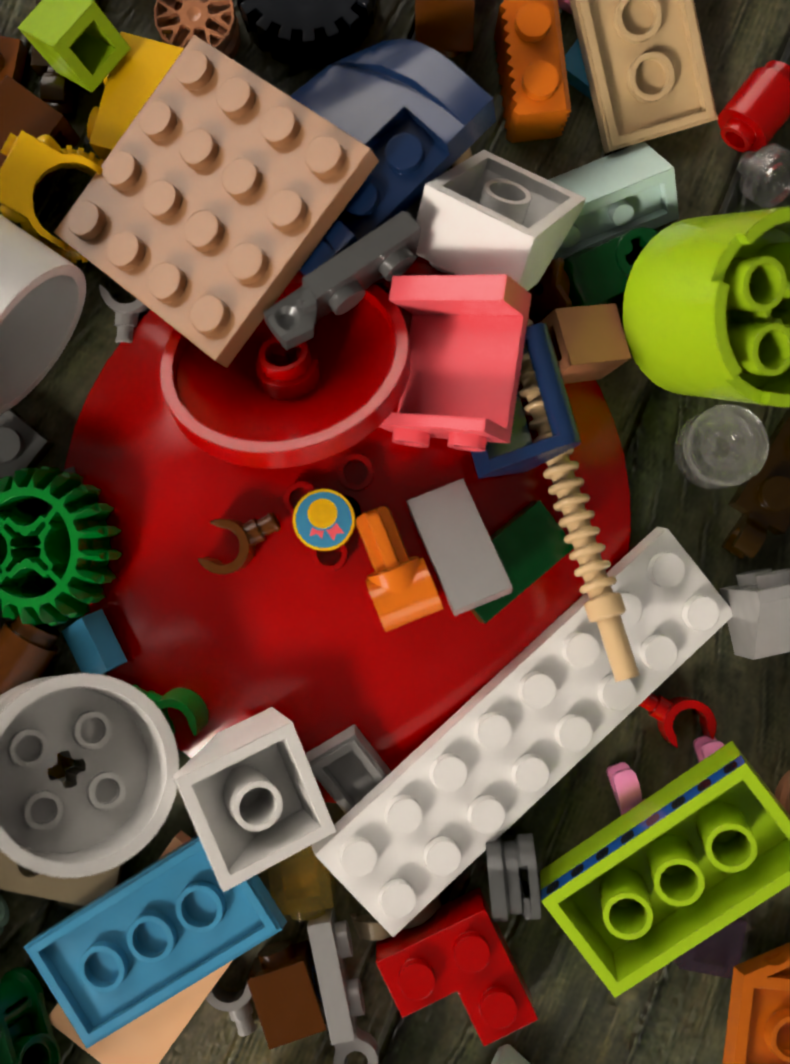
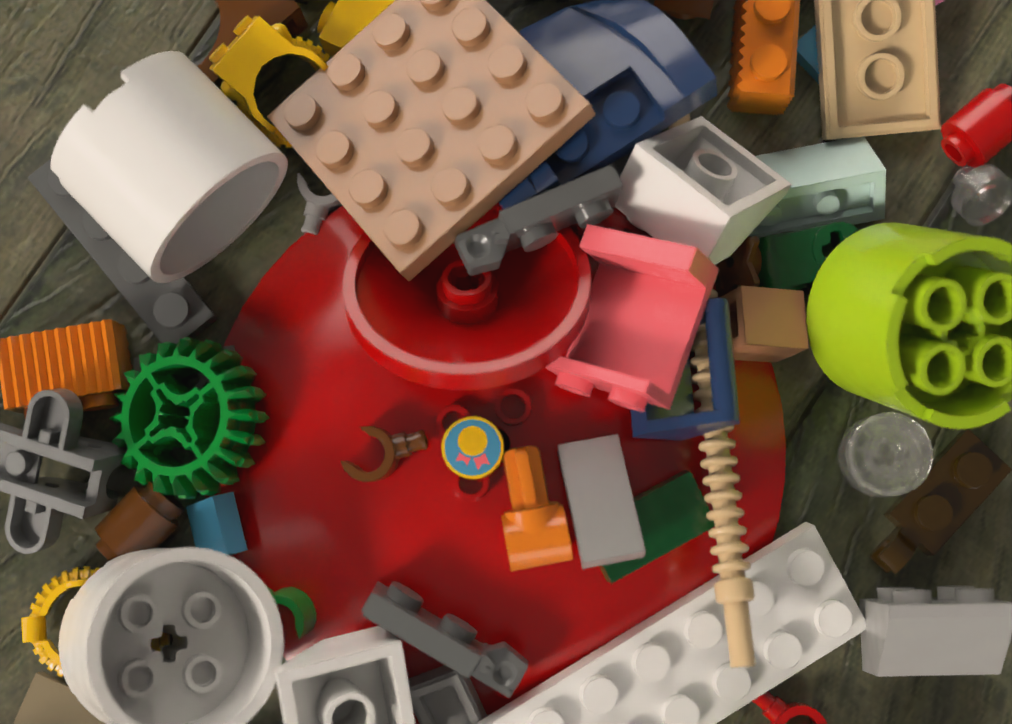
camera: 20 degrees right, 5 degrees down
none -> dark grey hinge [361,581,528,698]

